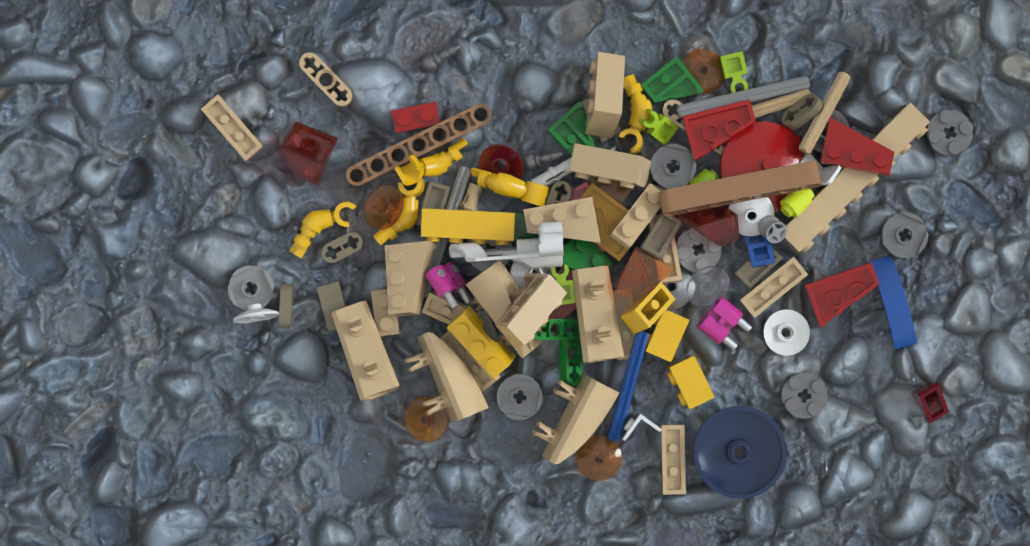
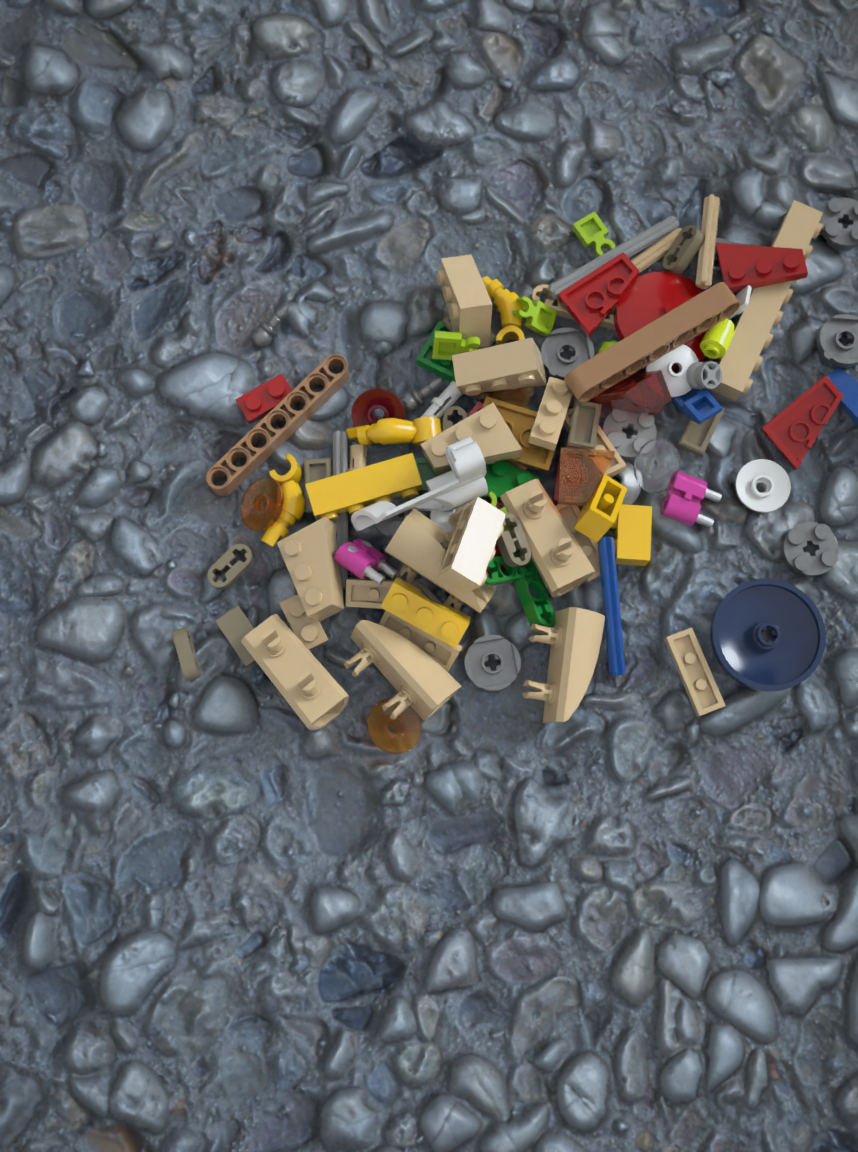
camera: 20 degrees left, 10 degrees down
tan plate [201,94,264,162] -> none
light grey plate [228,265,275,311] -> none
white dish [233,304,279,323] -> none
clear red slope [279,121,338,185] -> none
yellow piece [289,201,357,258] -> none
tan beam [299,53,353,107] -> none
yellow piece [394,137,468,185] -> none
clear orange dish [576,435,622,481] -> none
white bracket [621,413,662,441] -> none
green wing [641,56,704,103] -> none
yellow brick [667,355,714,409] -> none
clear orange dish [682,49,724,95] -> none
tan plate [739,257,808,318] -> none
none -> lime plate [432,331,480,360]
none -> dark tan beam [496,514,531,568]

